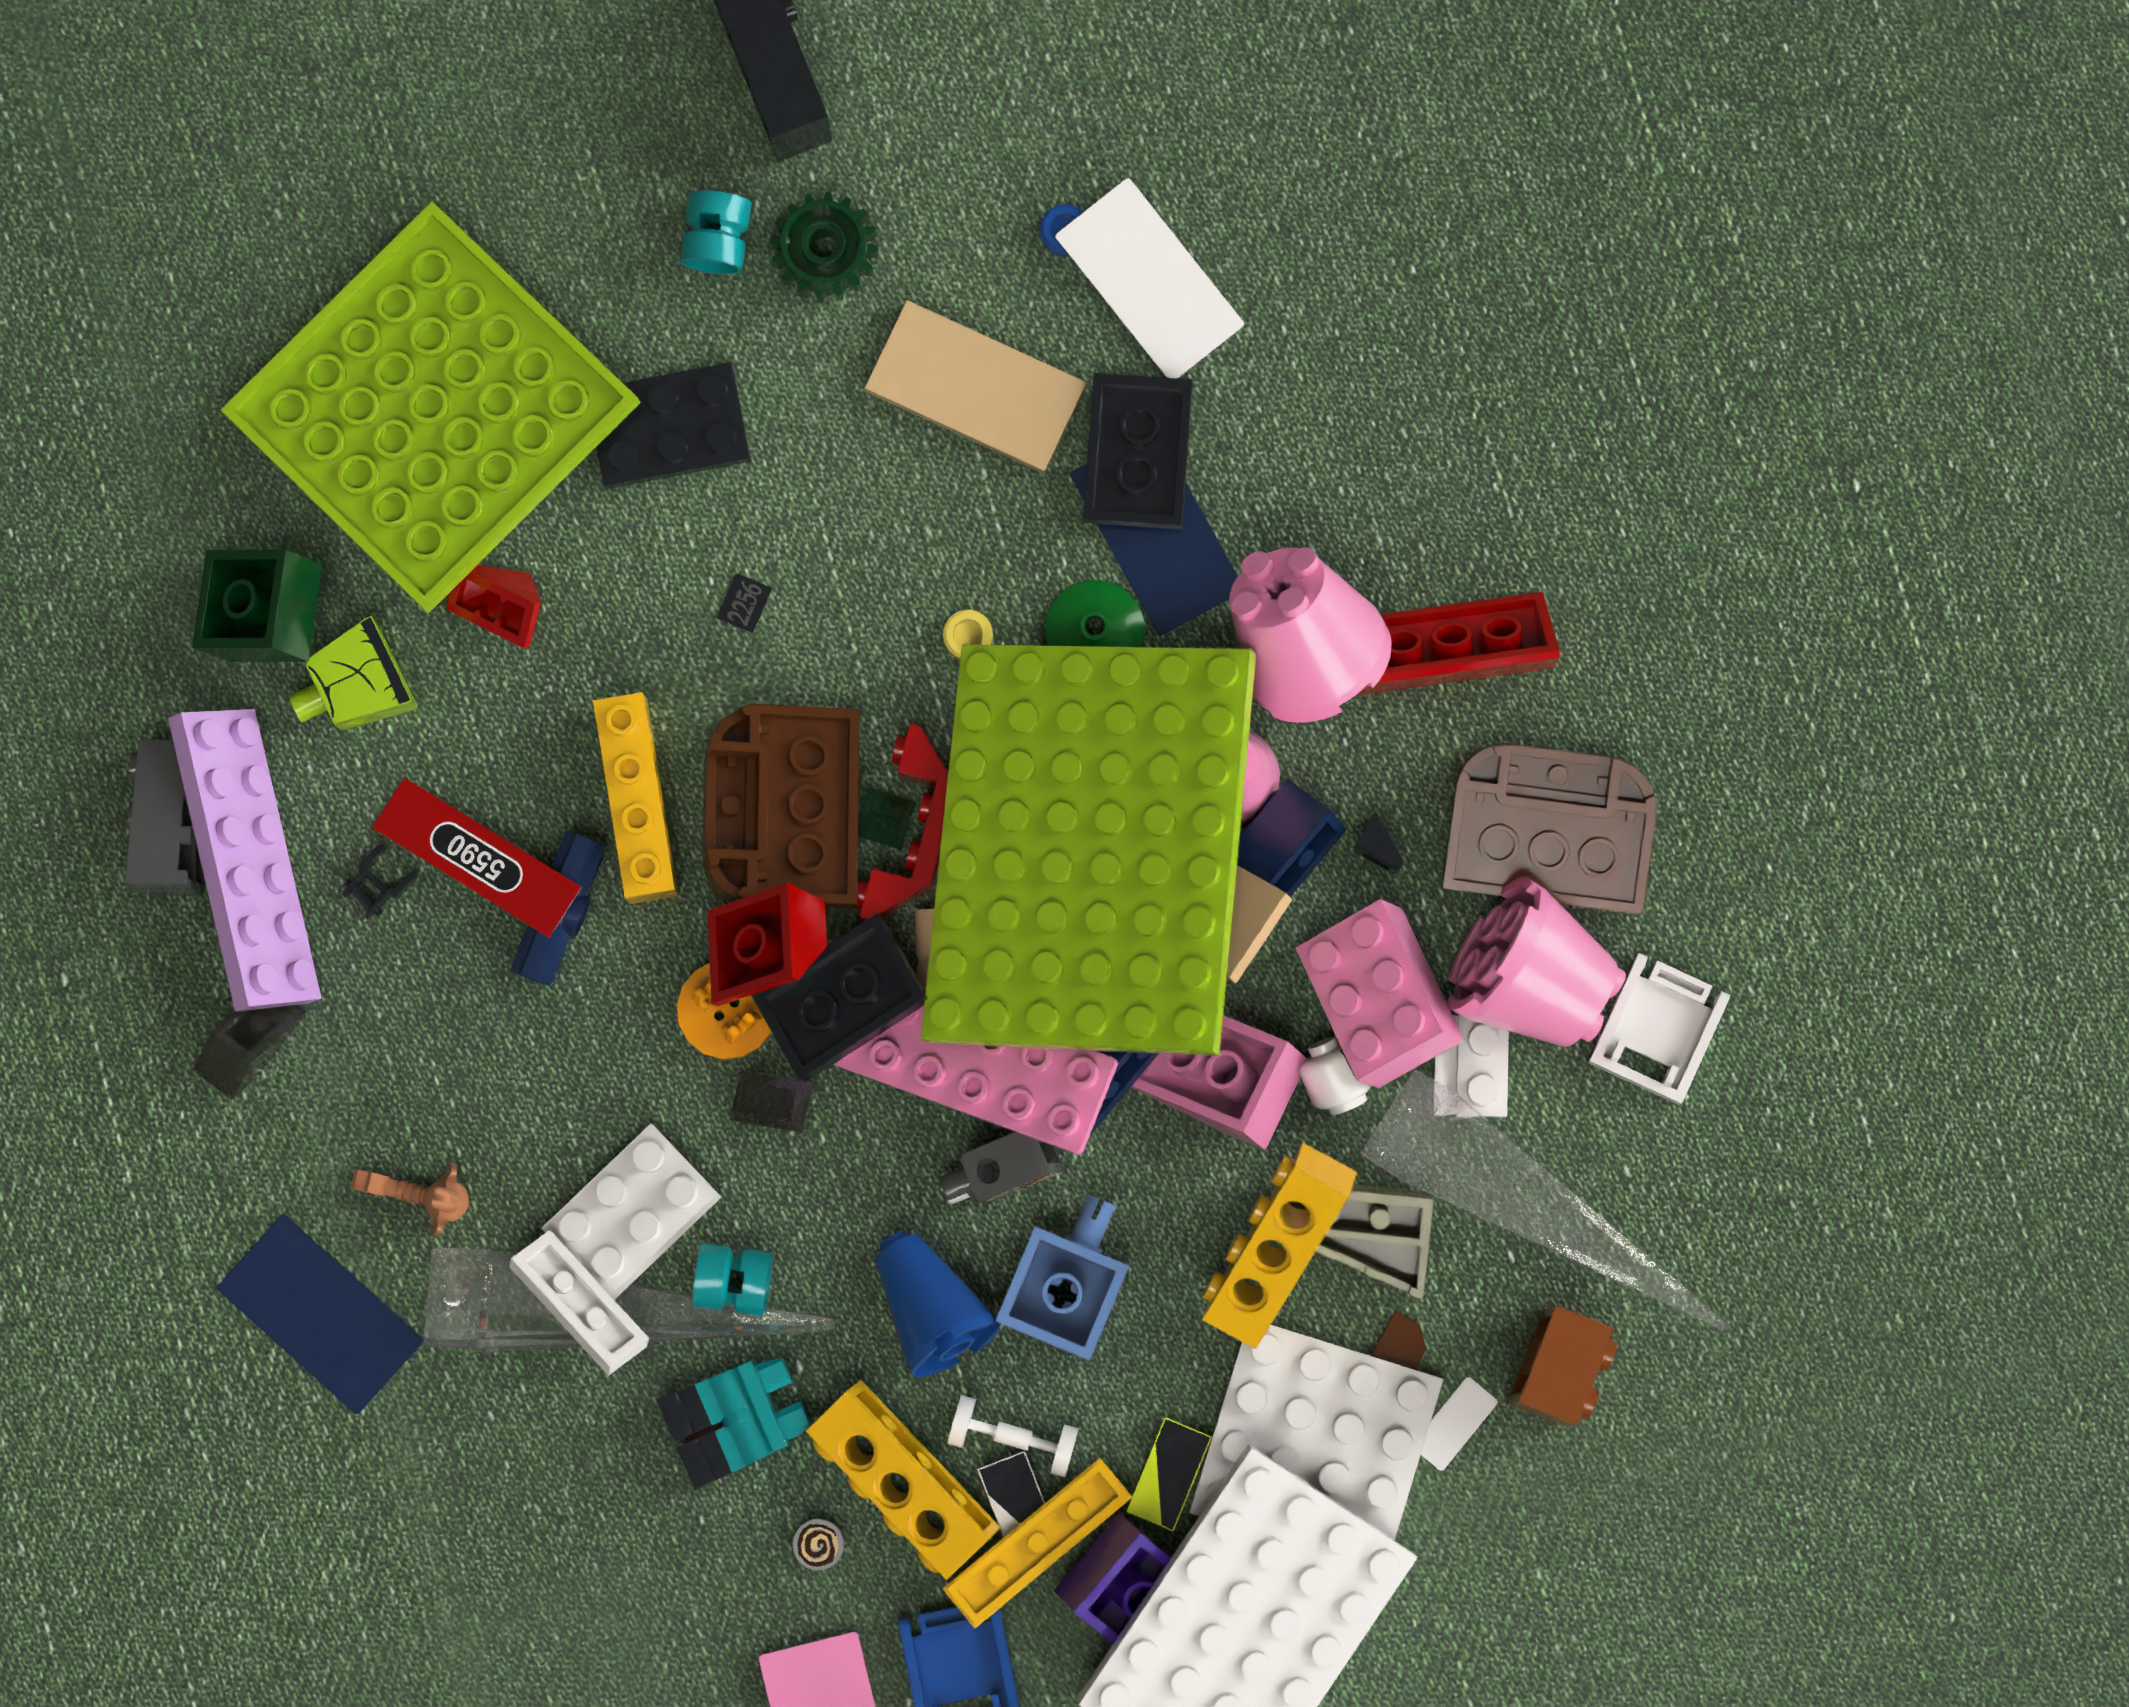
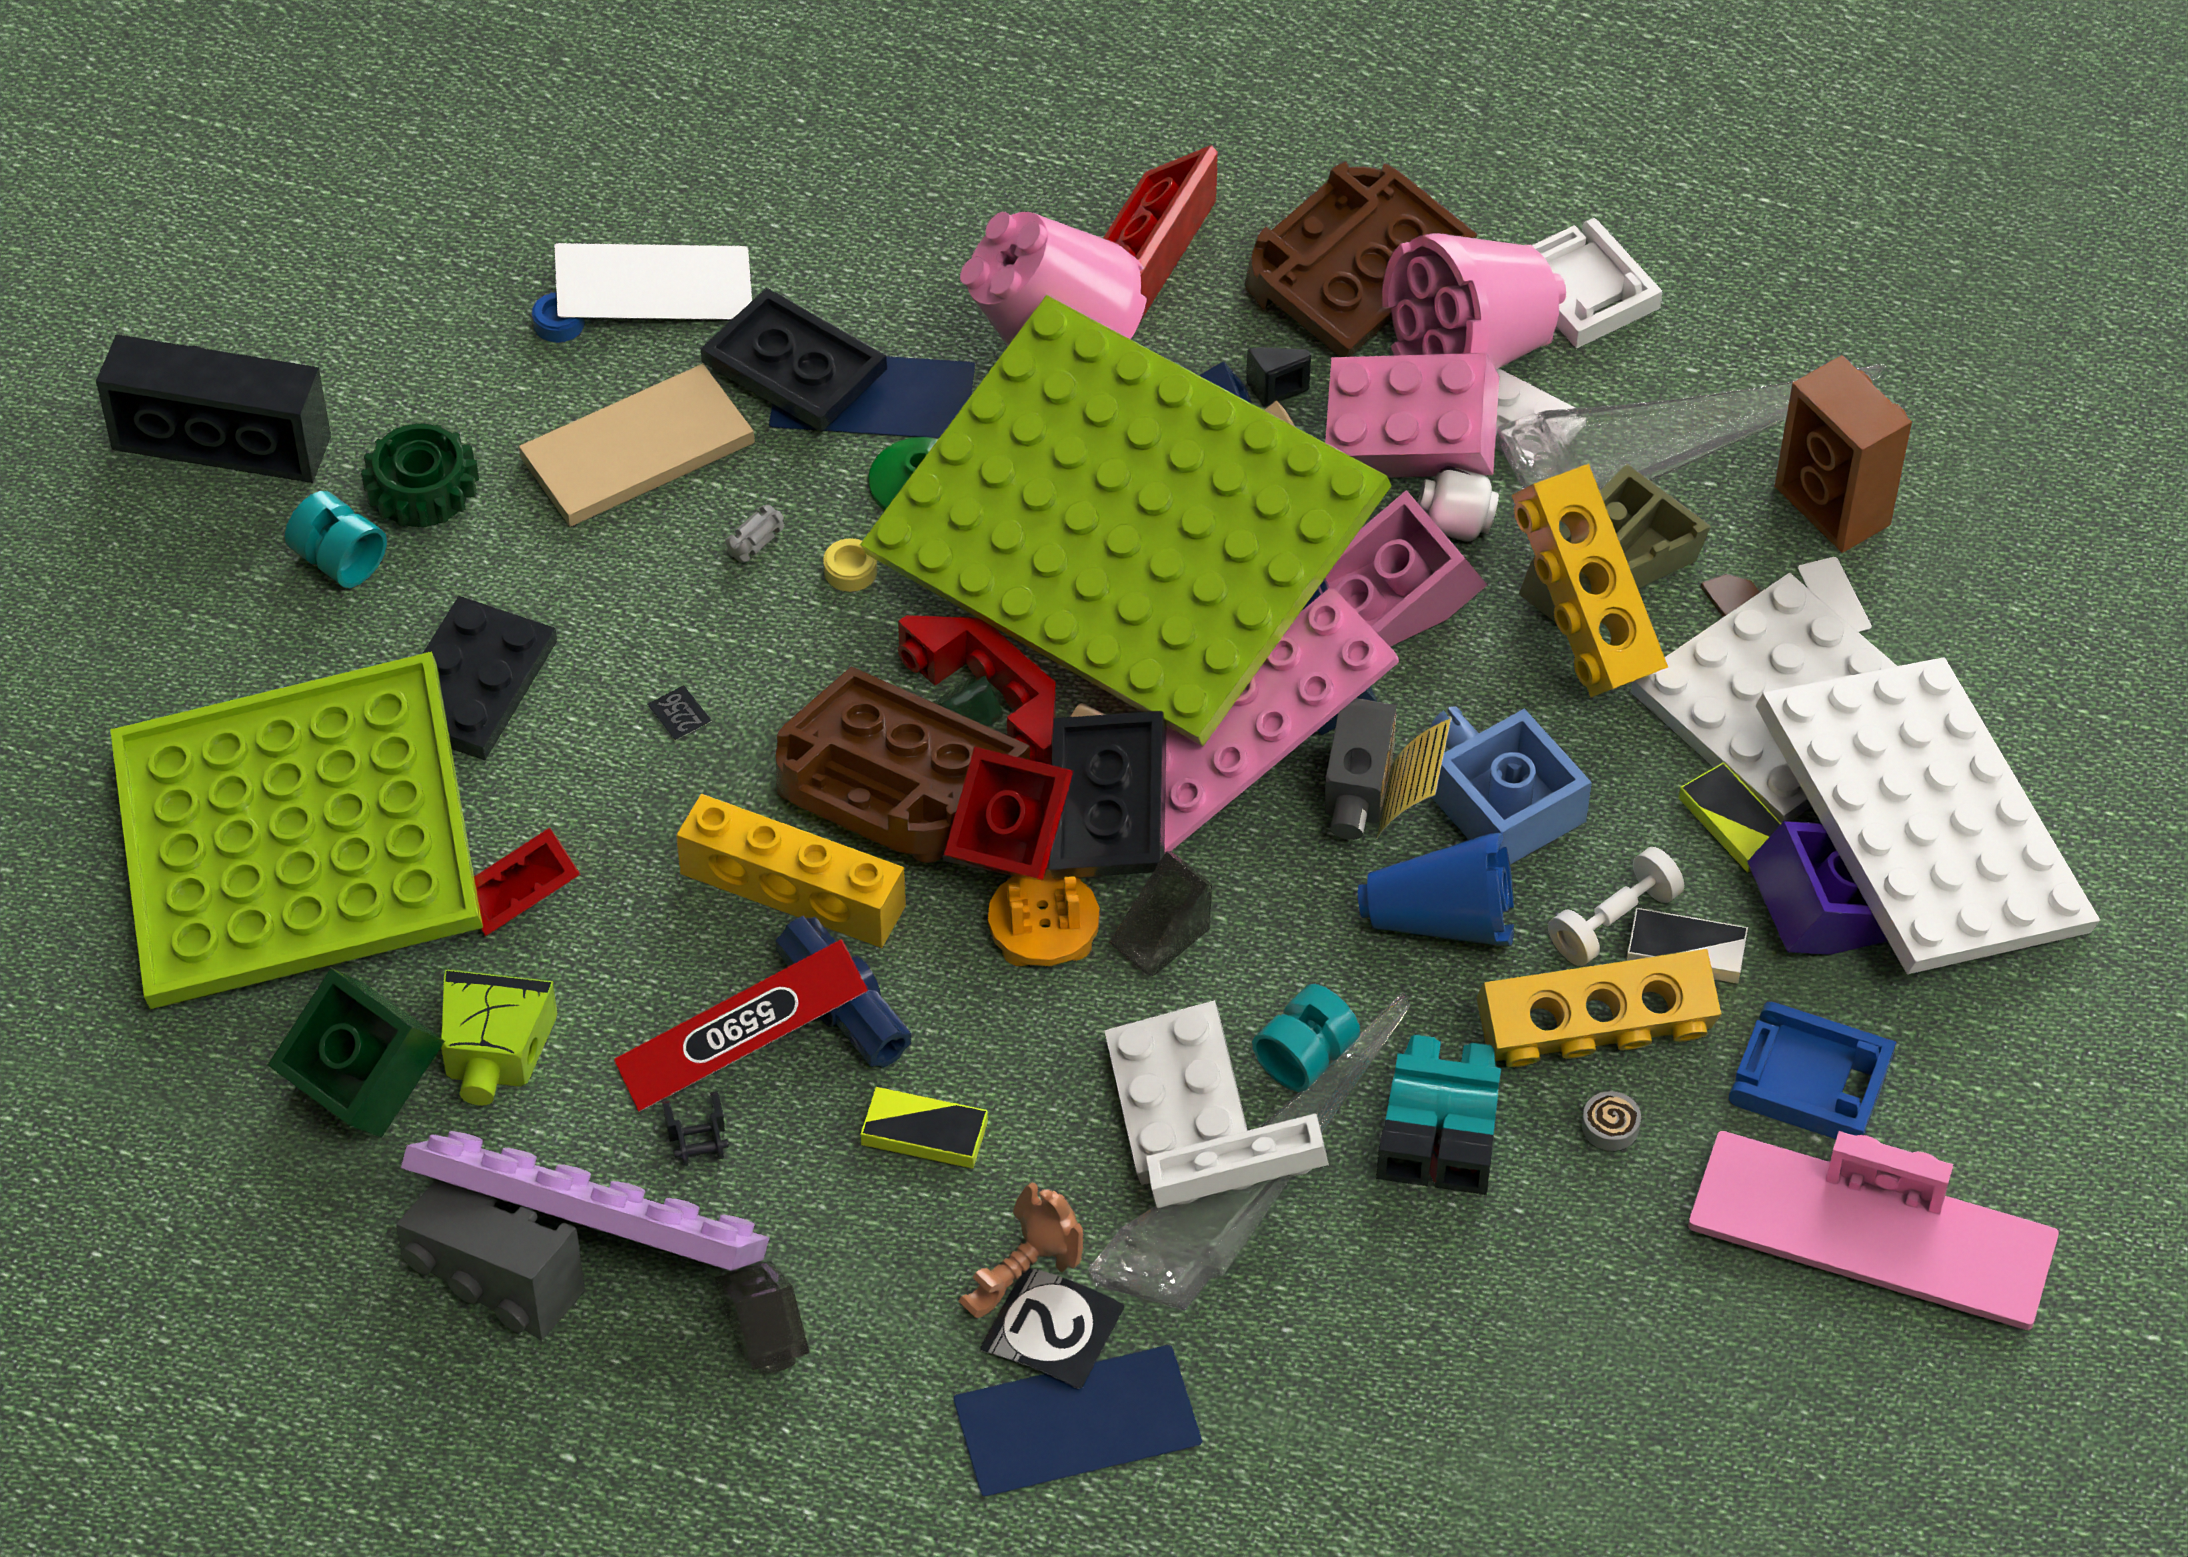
camera: 60 degrees left, 30 degrees down
yellow tile [942,1458,1132,1629] -> none
none -> light grey piece [725,504,784,563]
none -> tile [861,1087,988,1169]
none -> sticker [980,1268,1124,1389]
none -> light yellow sticker [1377,719,1451,839]

